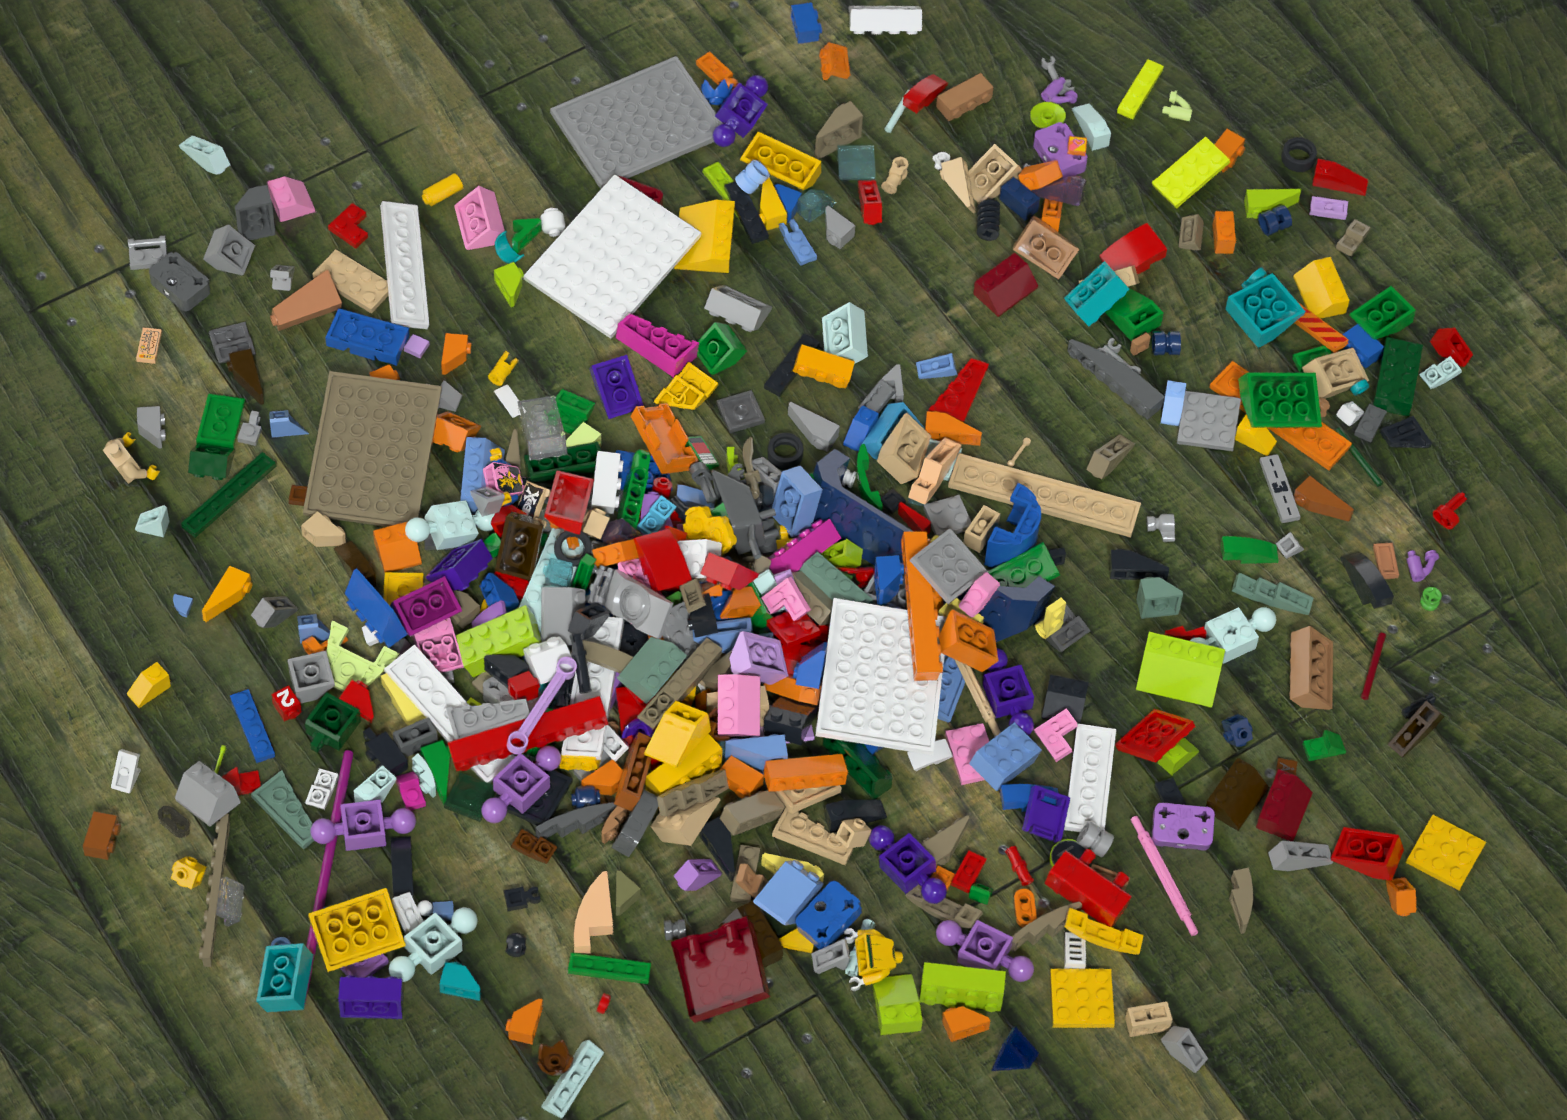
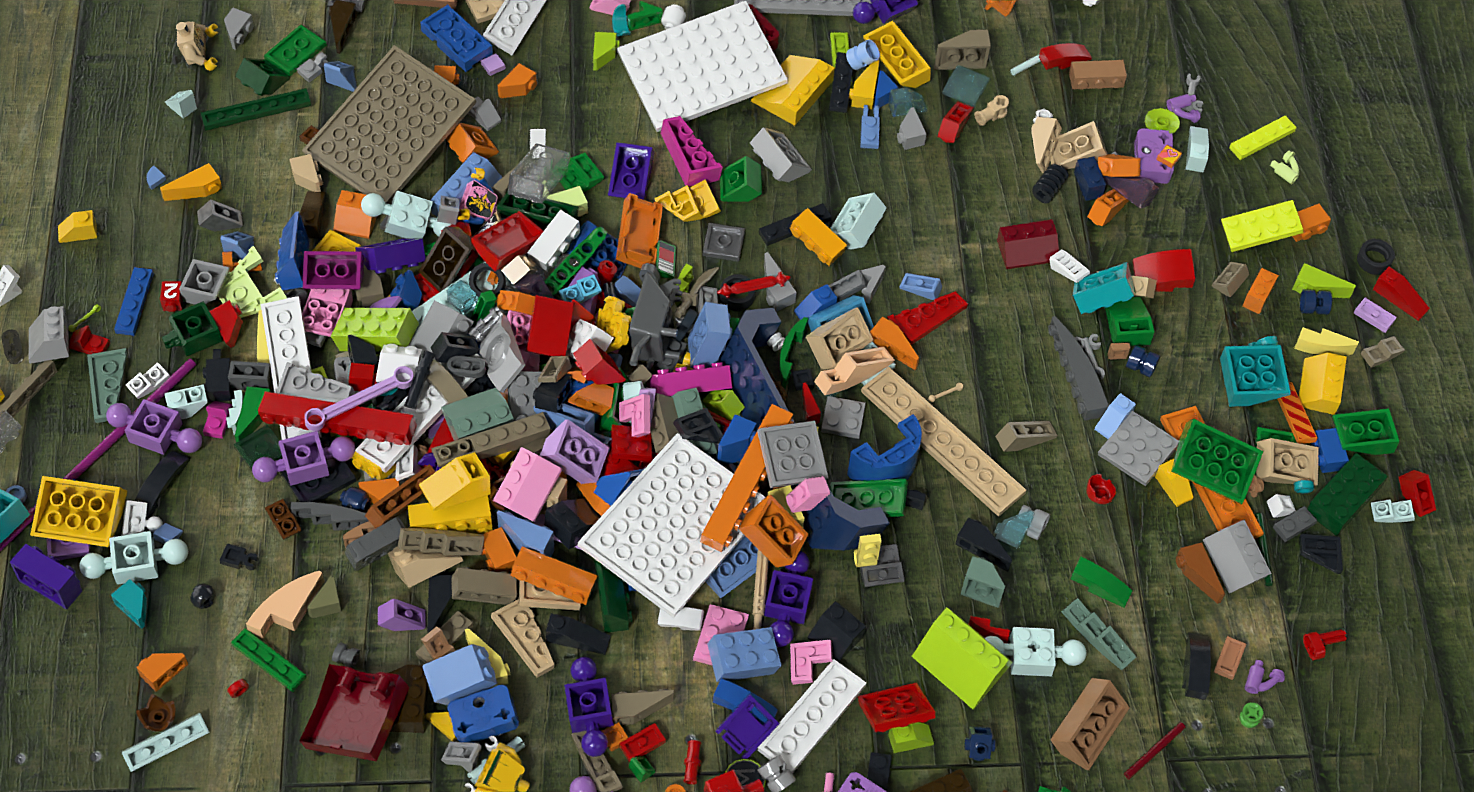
camera: 30 degrees right, 0 degrees up
yellow hinge [488,351,519,386] -> none
tan brick [835,818,872,848] -> none
tan brick [963,505,1000,553] -> none
medium nougat slope [1013,215,1079,279] -> none
light grey tile [1259,454,1300,523] -> none
light grey slope [1275,532,1304,559] -> none
none -> dark grey plate [447,356,486,378]
none -> black wing [673,408,723,444]
none -> red wheel [717,272,791,298]
none -> clear light blue slope [994,511,1035,549]
none -> white slope [1050,249,1090,283]
none -> red hair [1086,474,1116,505]
none -> light grey slope [1203,520,1271,594]
none -> light yellow slope [1294,327,1359,356]

